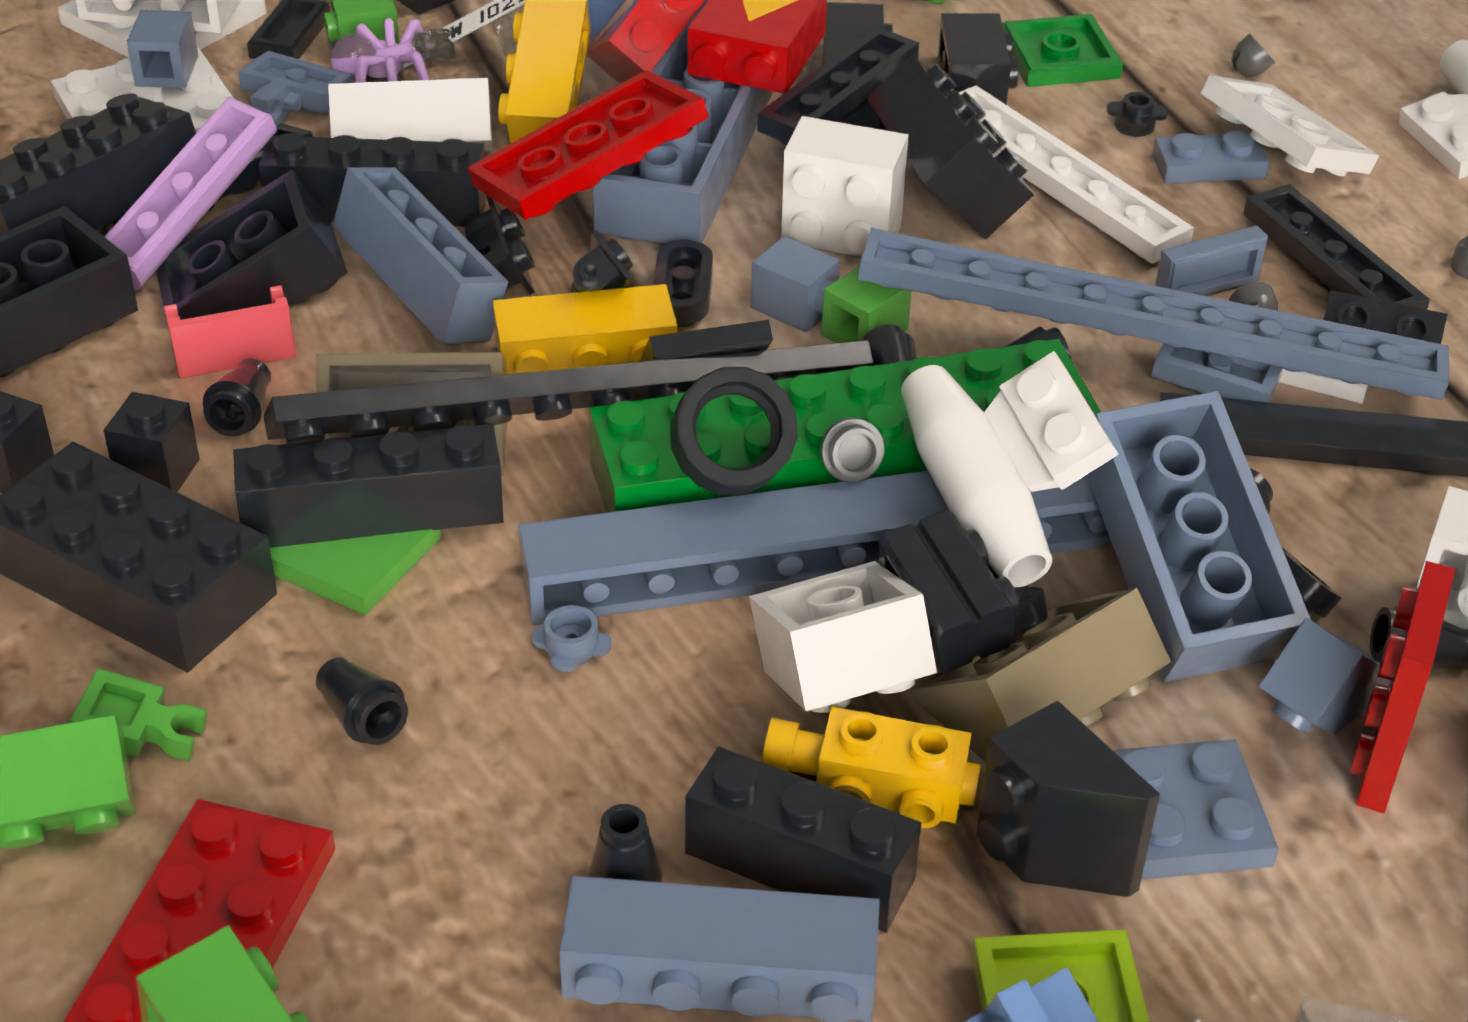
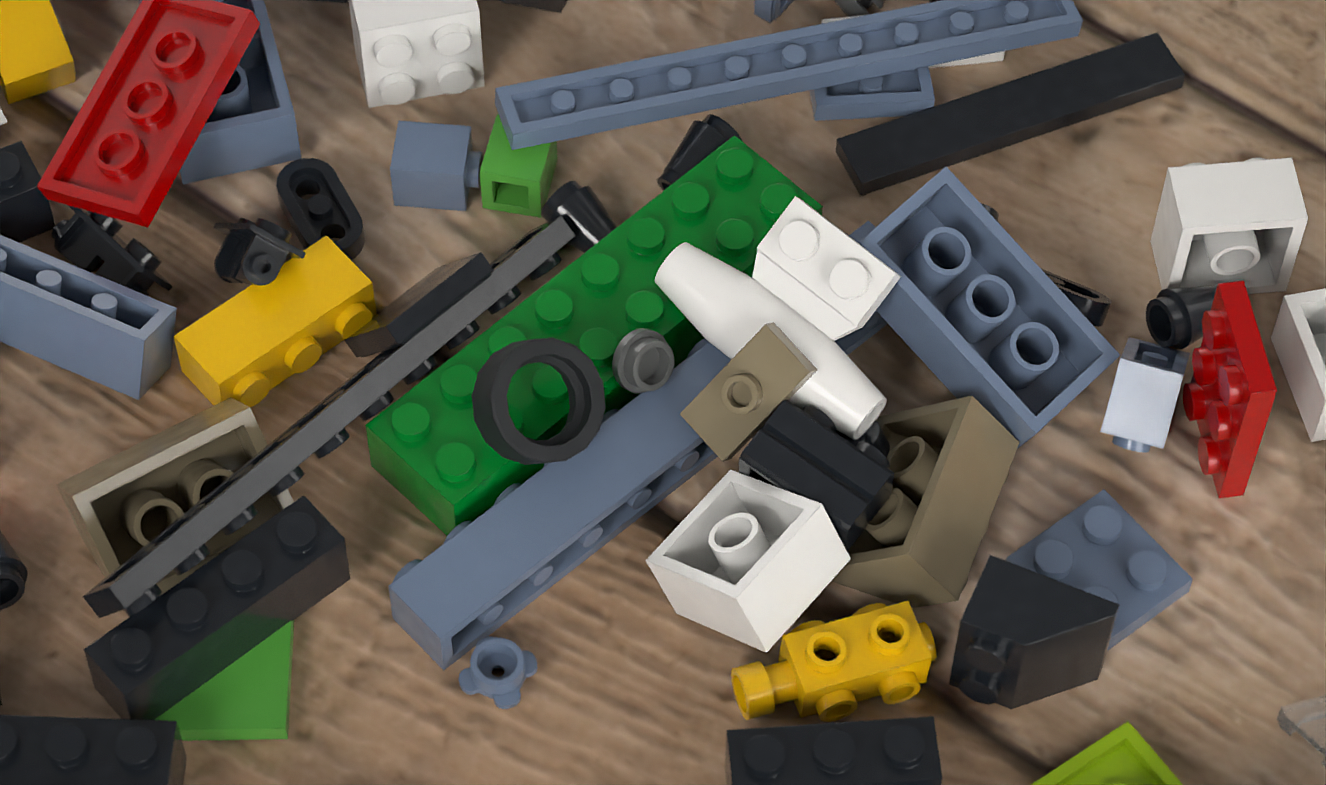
camera: 30 degrees left, 15 degrees up
none -> dark tan plate [680,322,817,462]

